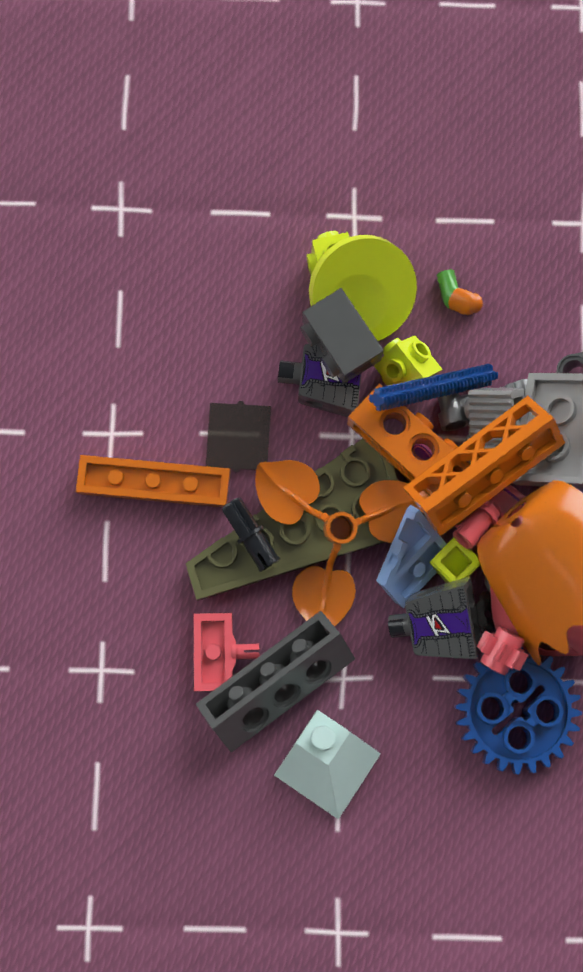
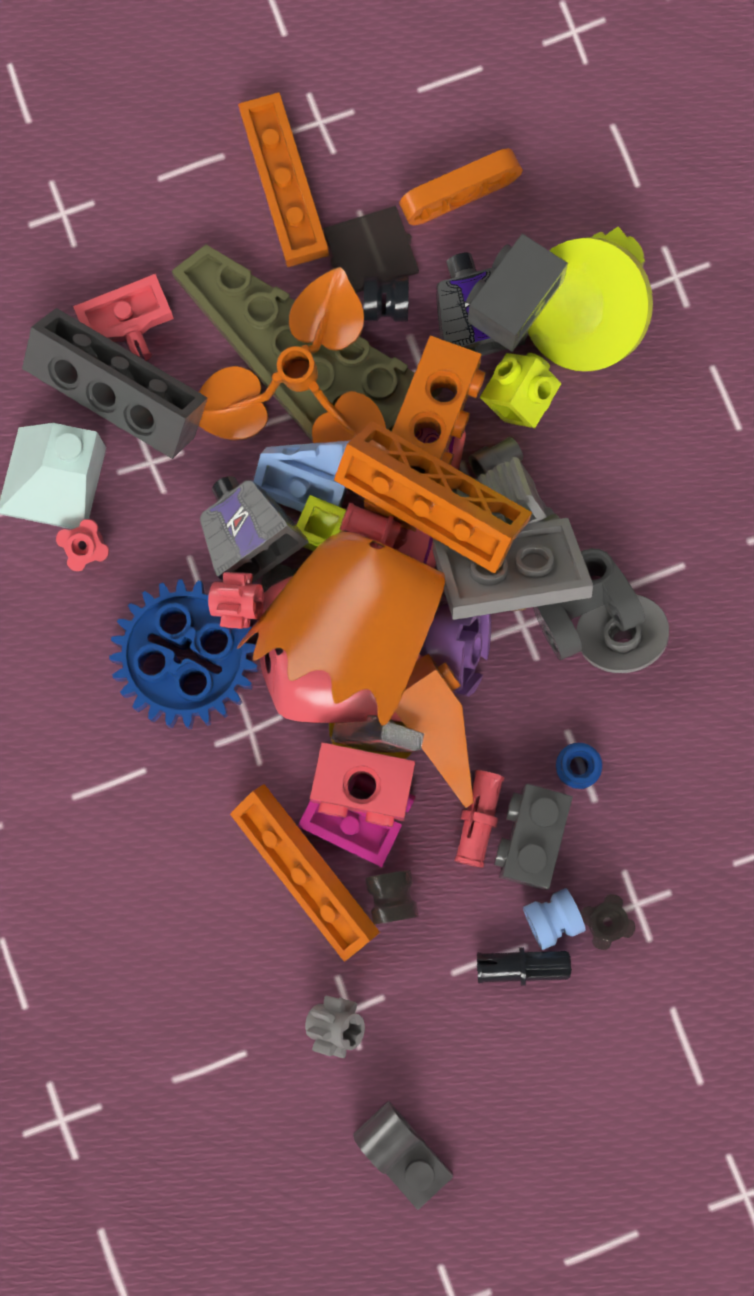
camera: 70 degrees right, 0 degrees up
black axle [222,497,281,572] -> none
blue axle [369,364,498,411] -> none
arm [436,269,483,315] -> none
none -> coral plate [56,519,109,571]
none -> black wheel [364,276,409,322]
none -> orange beam [399,148,523,226]

